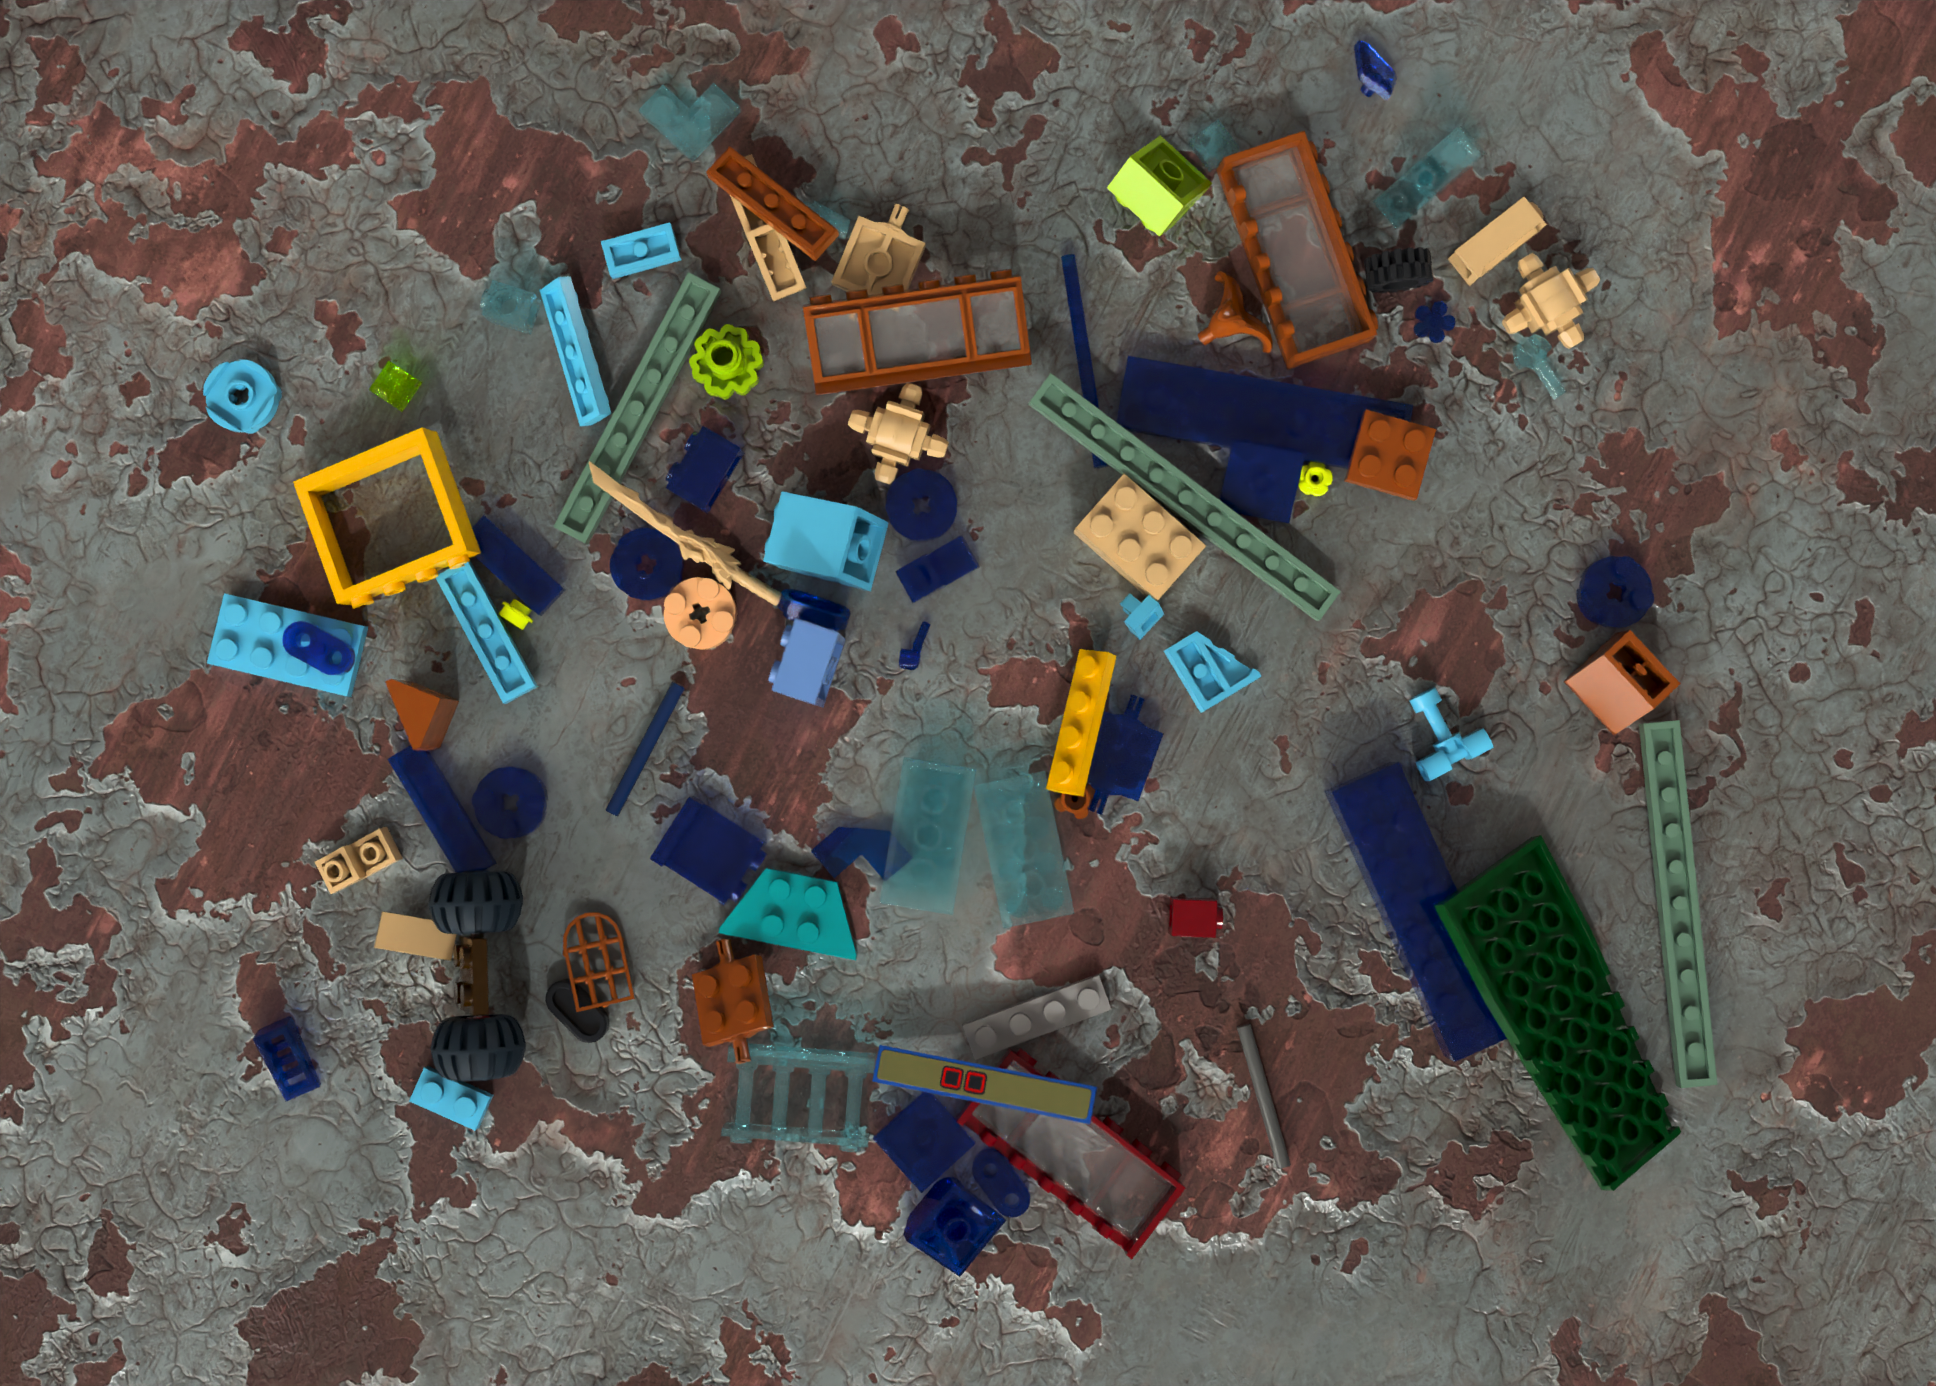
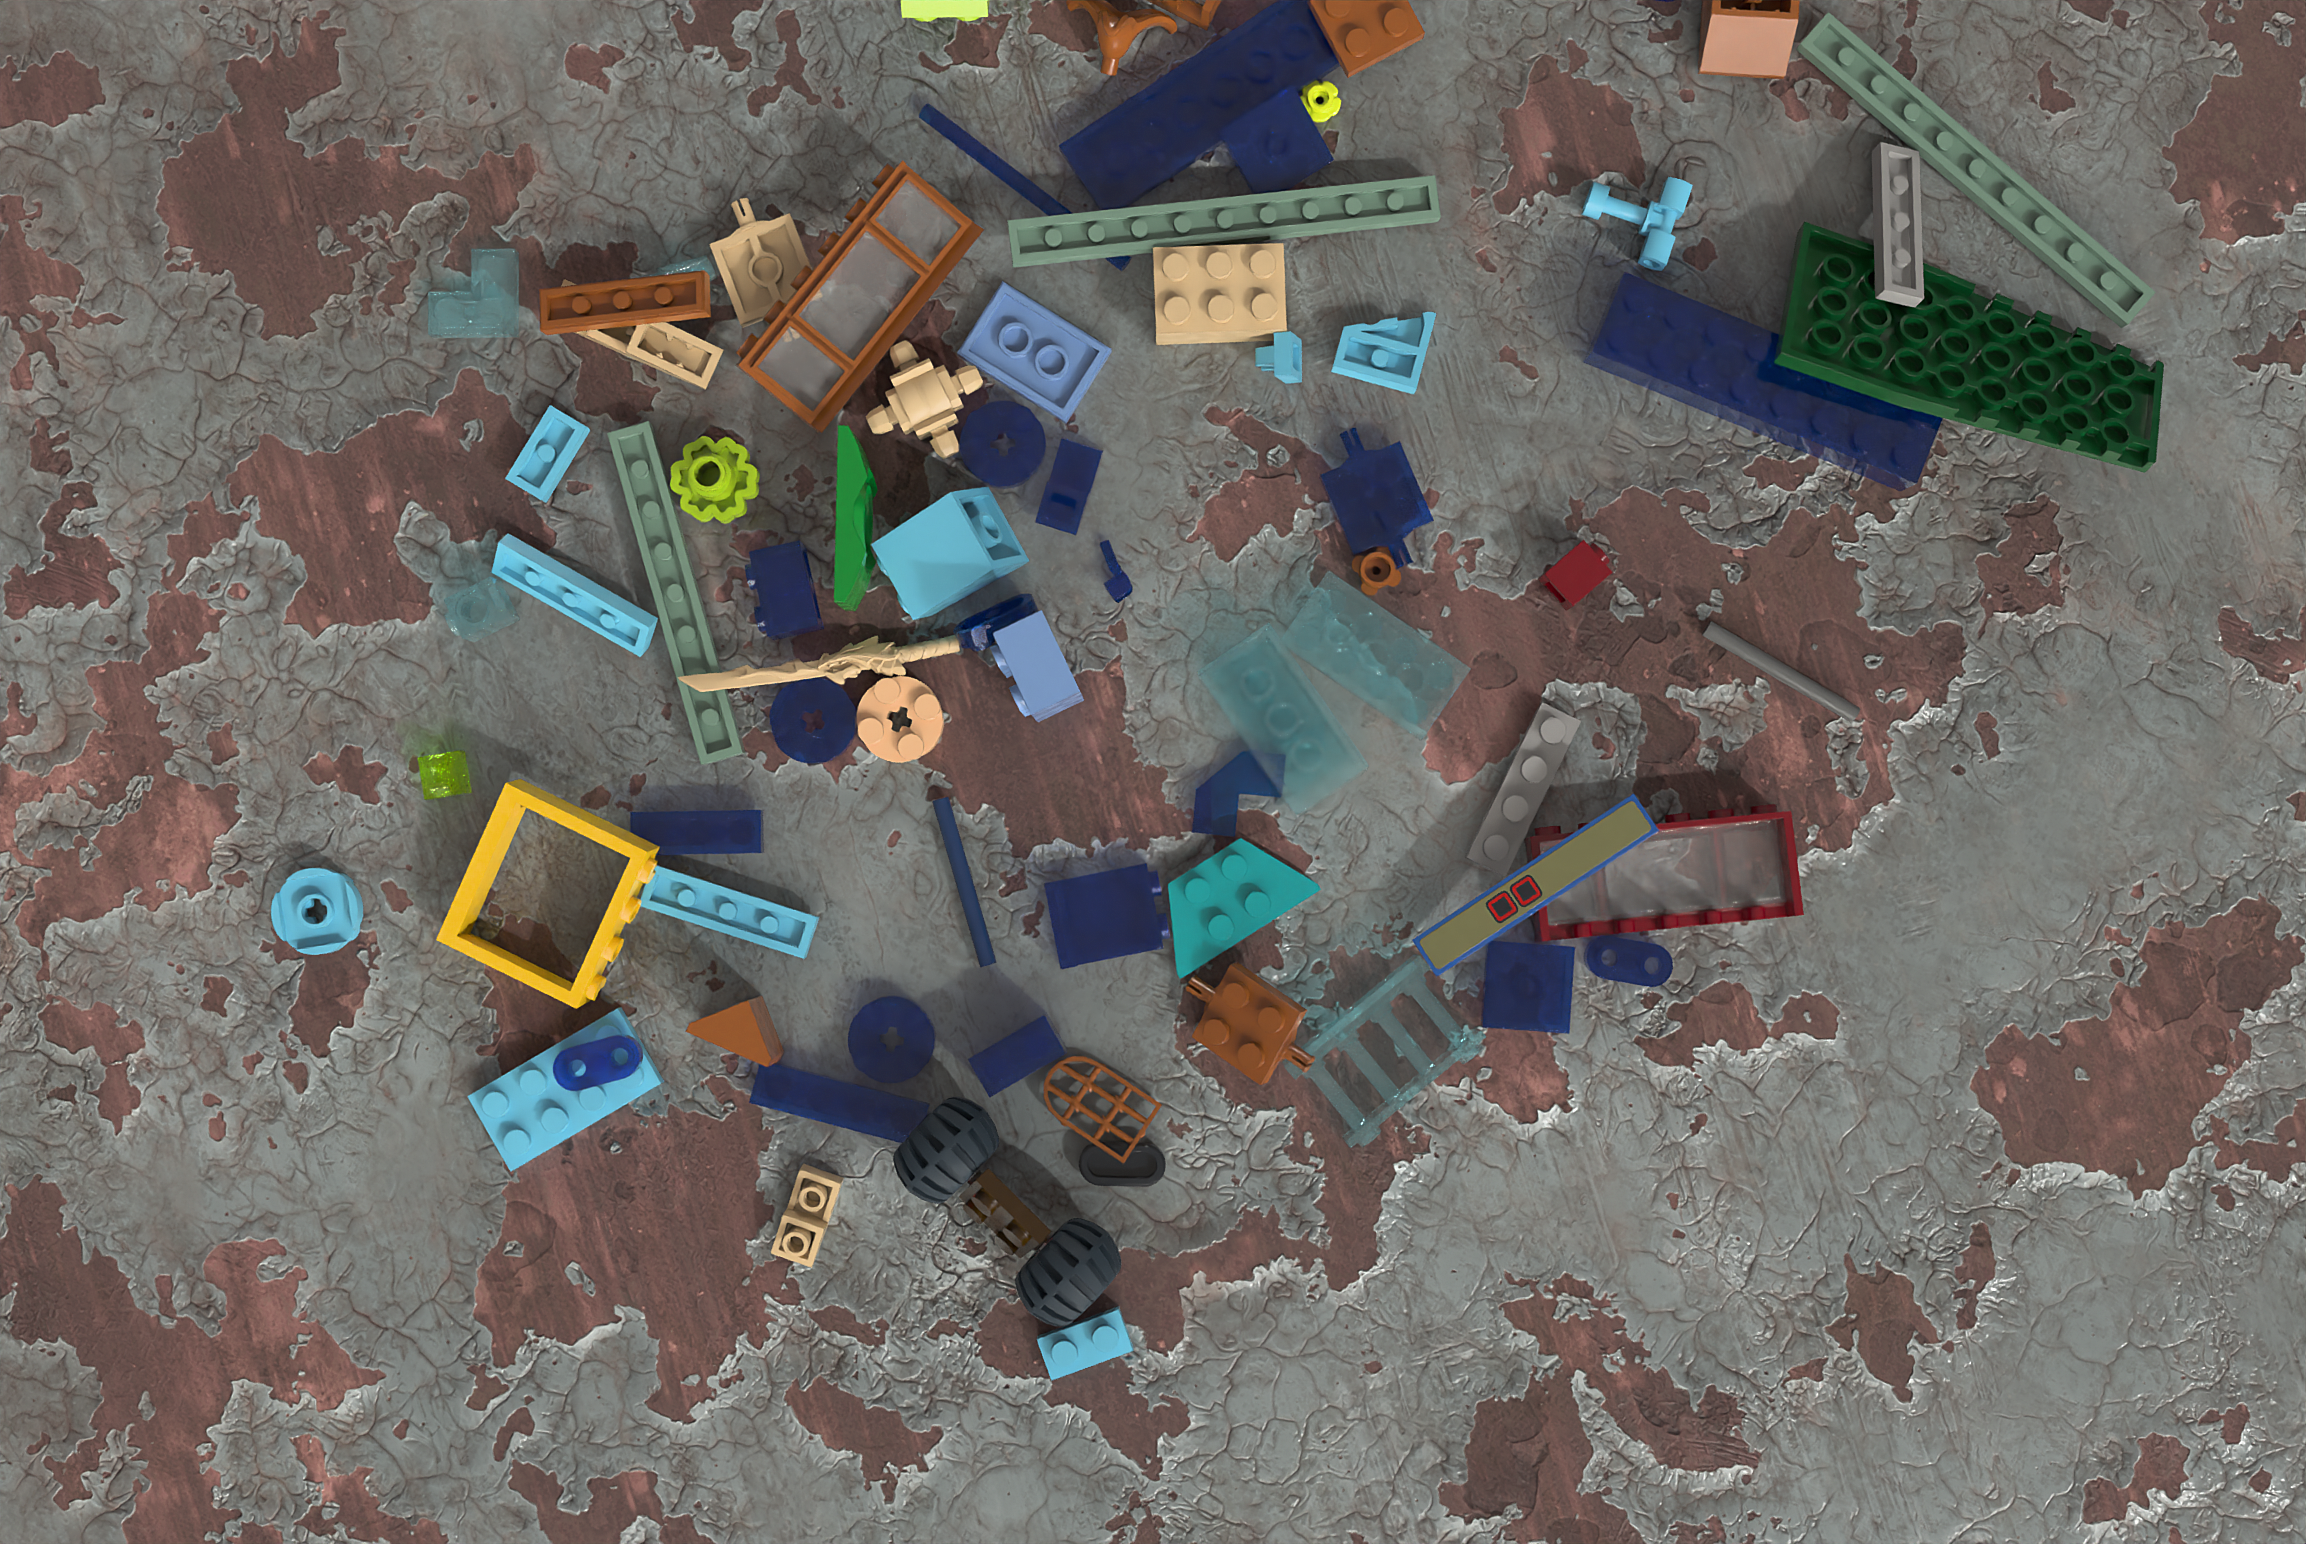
camera: 45 degrees left, 0 degrees up
clear blue slope [253,1016,321,1101] -> none
tan slope [374,912,457,961] -> none
neon yellow plate [498,599,533,631] -> none
clear blue slope [903,1177,1006,1277] -> none
yellow plate [1046,649,1117,797] -> none
none -> green slope [834,425,878,611]
none -> medium blue tile [957,281,1112,424]
none -> clear blue brick [968,1012,1068,1097]
none -> light grey plate [1872,142,1924,308]

